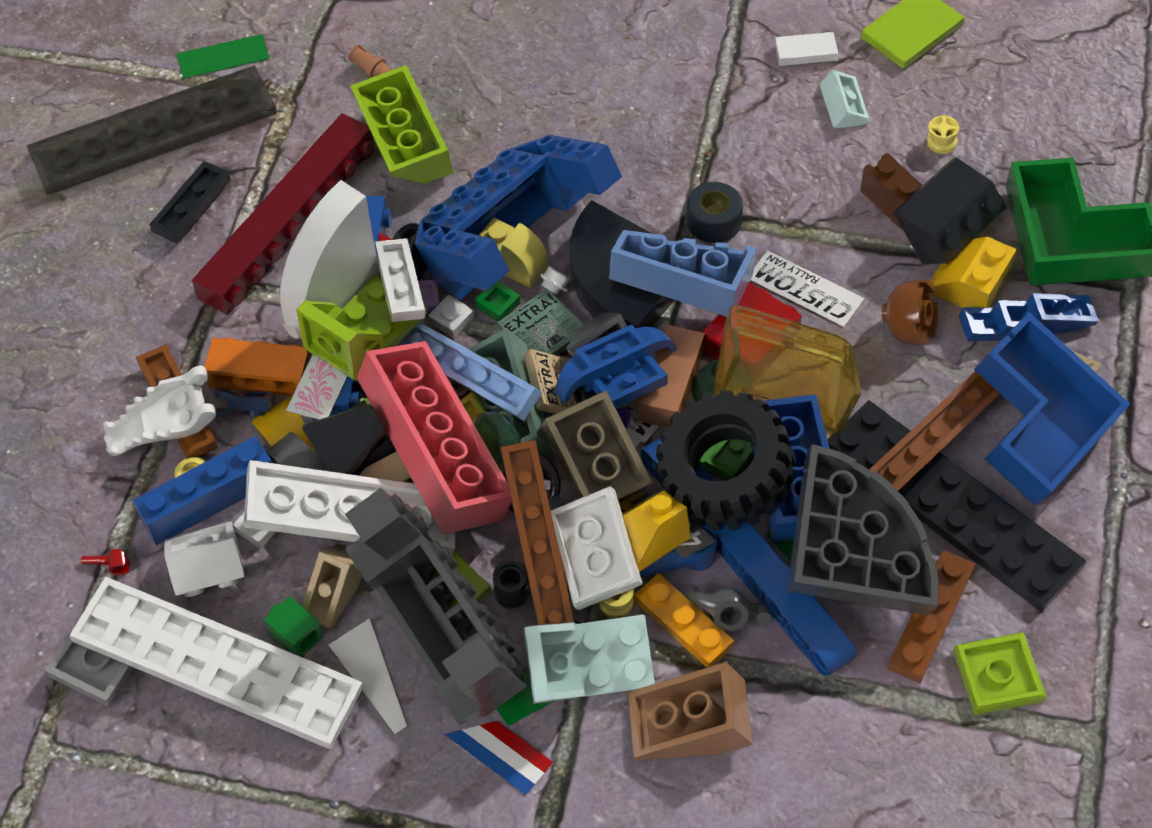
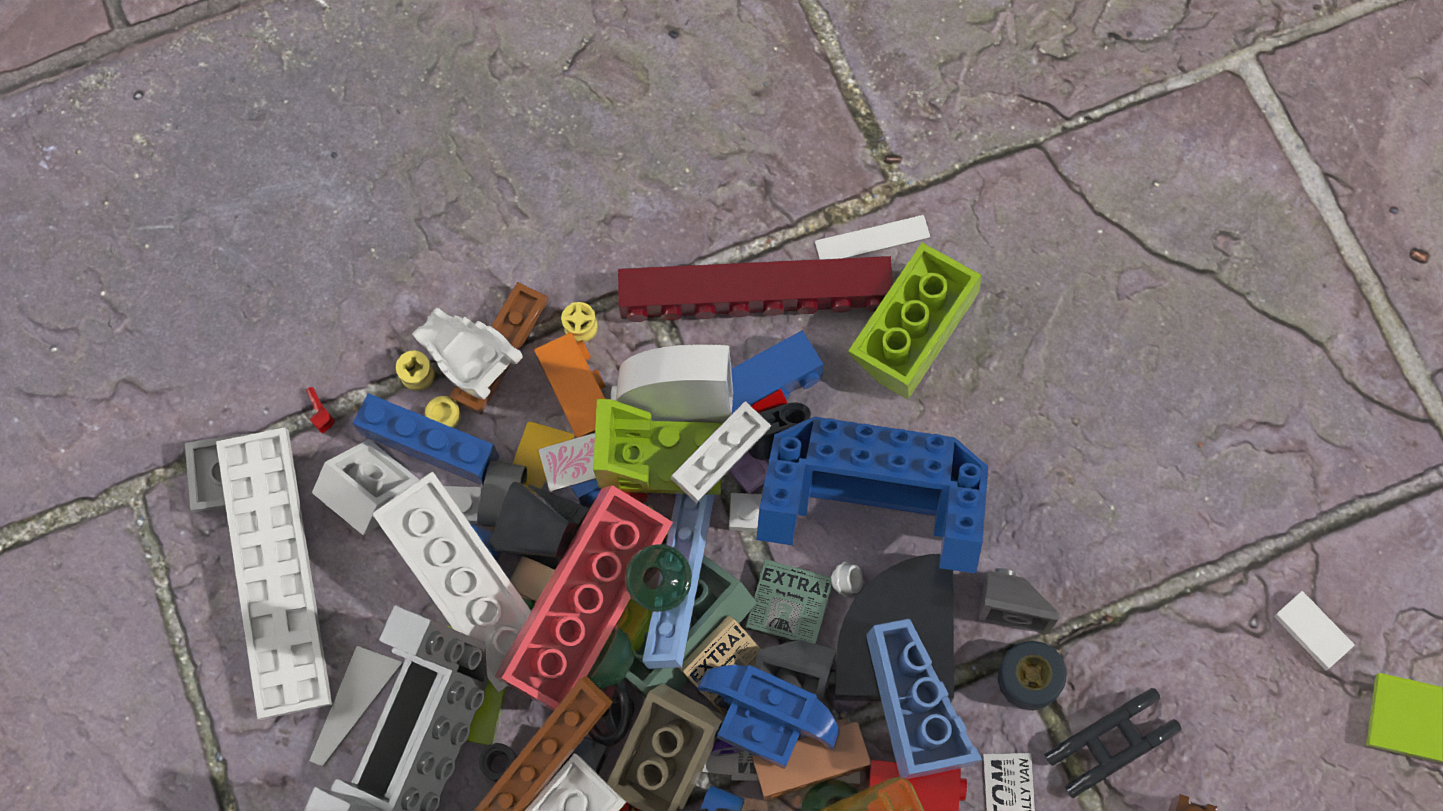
camera: 60 degrees right, 15 degrees up
clear smoke plate [26,65,277,195] -> none
black plate [149,161,231,244] -> none
green sticker [177,34,269,79] -> none
dark blue plate [215,388,276,417] -> none
green brick [264,596,324,657] -> none
tan slope [302,543,362,629] -> none
nougat pin [348,44,393,78] -> none
green plate [475,281,521,322] -> none
light yellow brick [479,218,548,289] -> none
light aqua slope [820,70,870,128] -> none
none -> light yellow wheel [396,350,435,391]
none -> light yellow wheel [561,302,598,342]
none -> clear green piece [625,544,692,612]
none -> white sticker [815,215,930,259]
none -> flat silver slope [977,568,1060,634]
none -> black piece [1044,688,1182,799]

